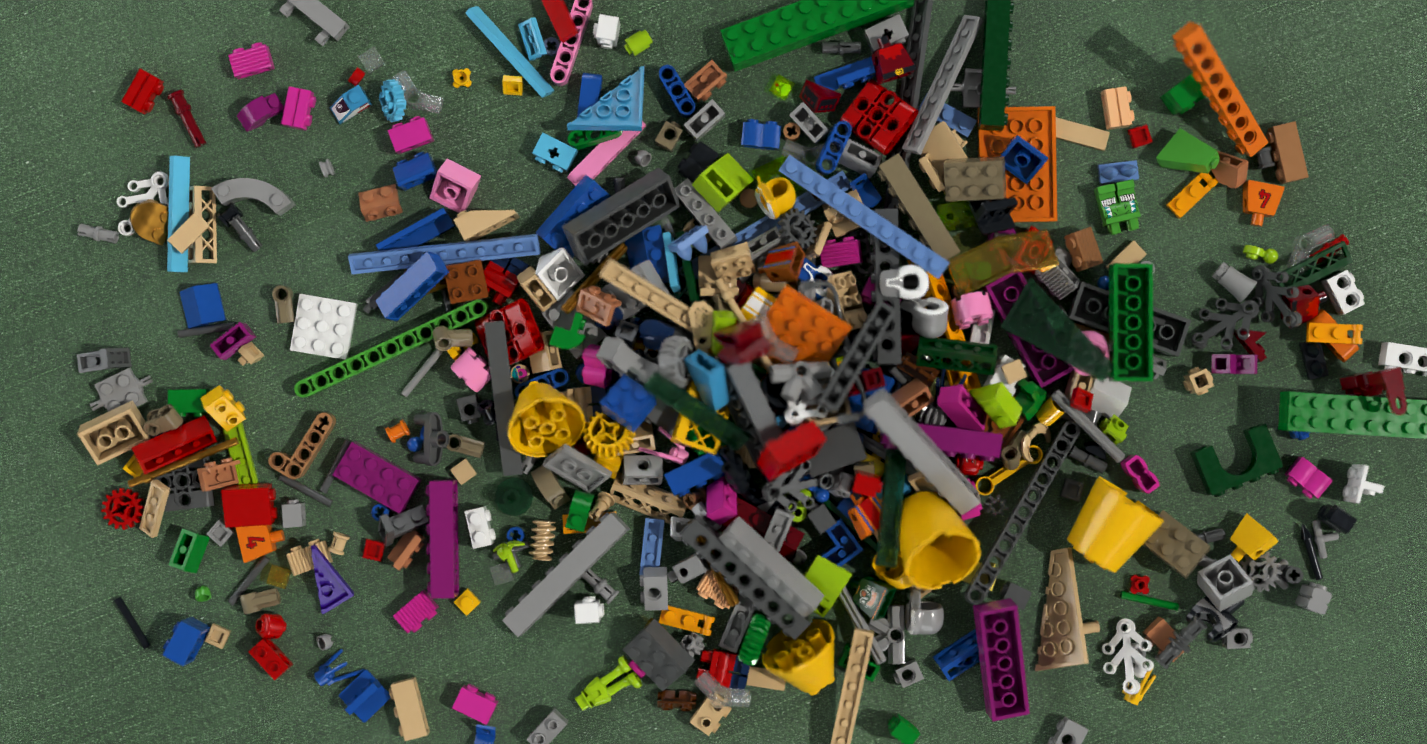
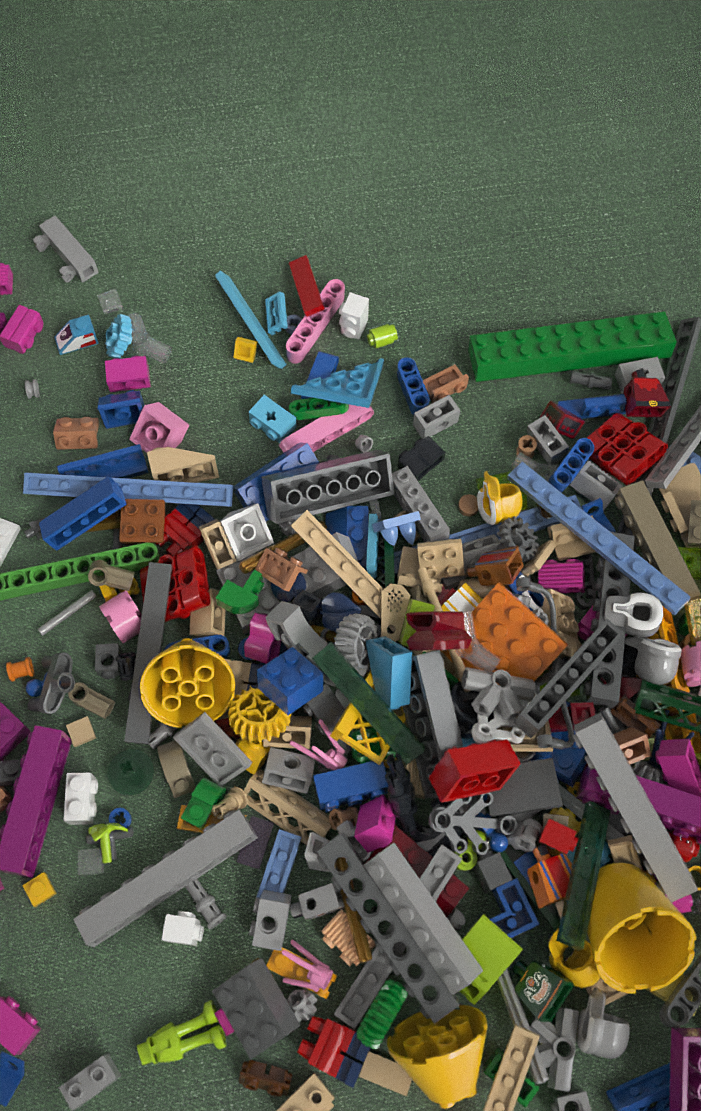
camera: 15 degrees right, 20 degrees down
red piece [347,67,365,86] -> none
yellow plate [452,68,472,88] -> none
tile [511,364,530,383] -> none
tan piece [529,520,556,561] -> none
dark tan brick [655,121,683,153] -> none
lime slope [692,153,754,213] -> none
clear piece [694,671,751,709] -> none
blue brick [740,119,781,151] -> none
clear neon green tile [769,74,795,101] -> none
none -> clear purple tile [237,816,274,870]
none -> bright pink plant [282,940,333,992]

